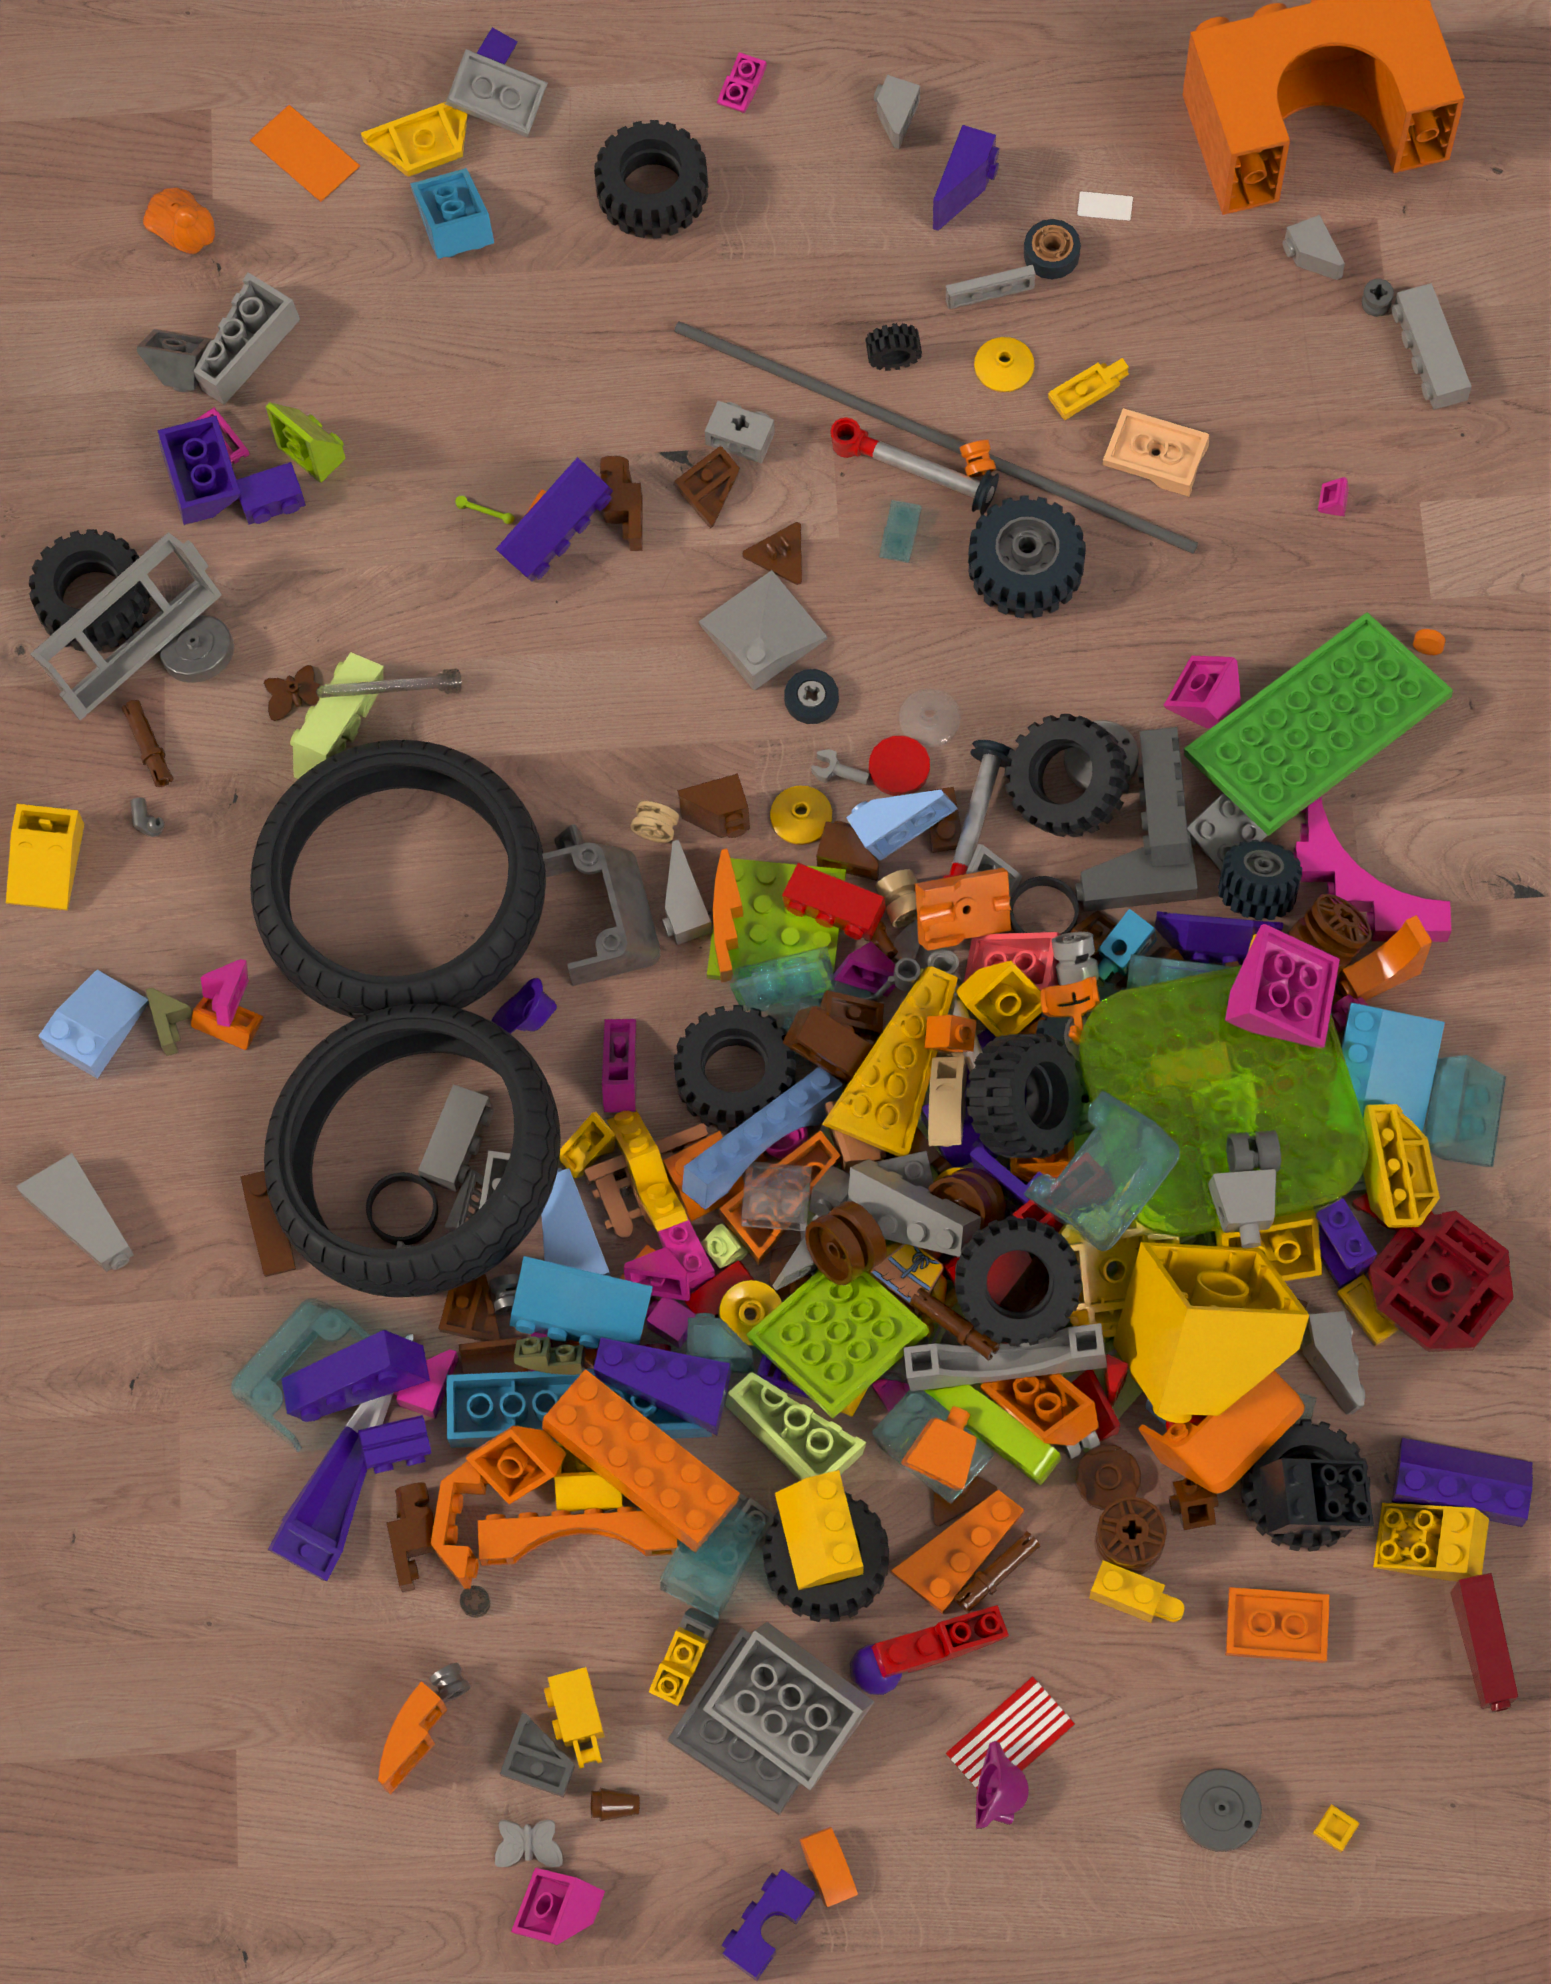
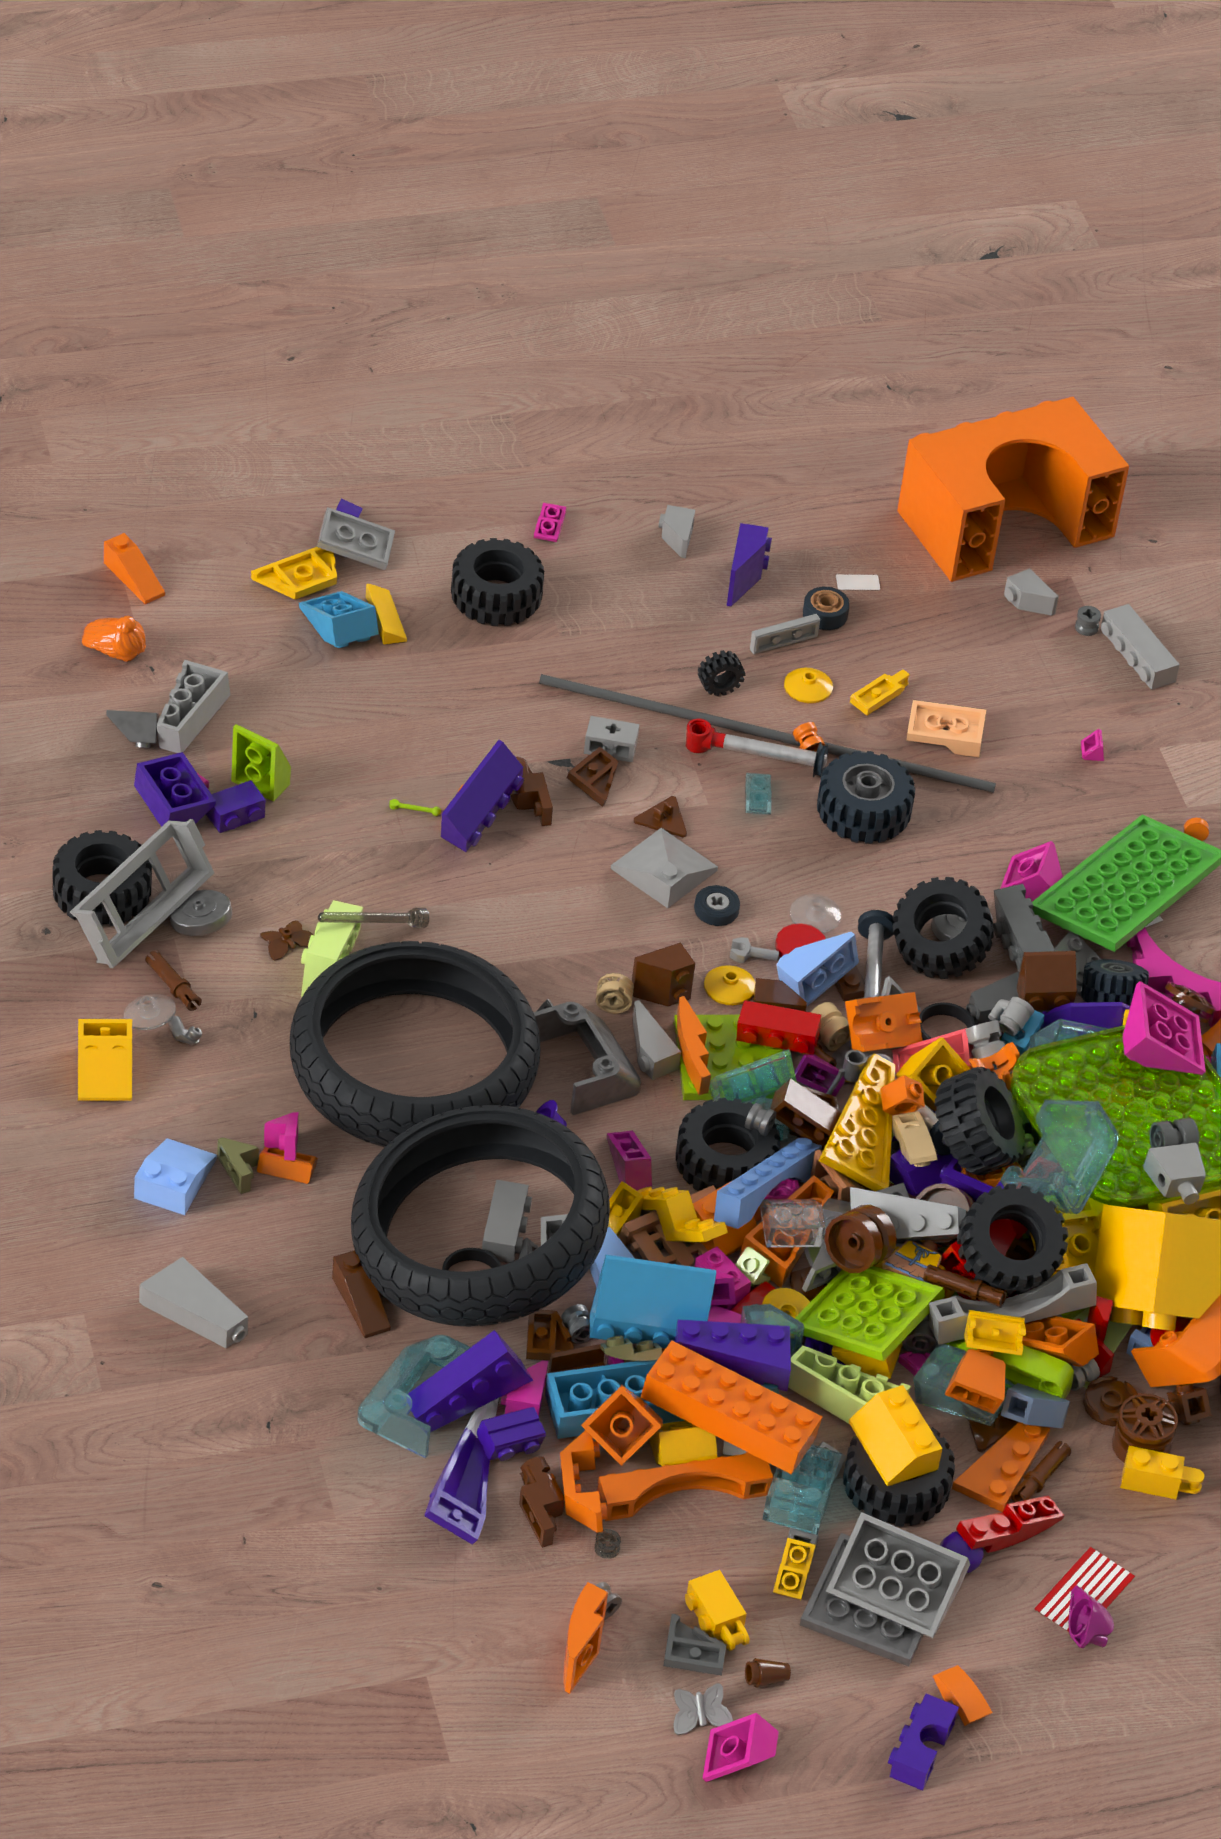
camera: 20 degrees left, 25 degrees down
orange sticker [249,105,360,202] -> none
none -> orange slope [104,533,165,604]
none -> clear dish [123,994,176,1030]
none -> yellow slope [366,584,407,645]
none -> flat silver wheel [745,1103,776,1136]
none -> yellow hinge [964,1310,1026,1356]
none -> light grey piece [988,997,1034,1036]
none -> sand blue slope [1001,1383,1070,1428]
none -> reddish brown slope [1017,951,1077,1011]

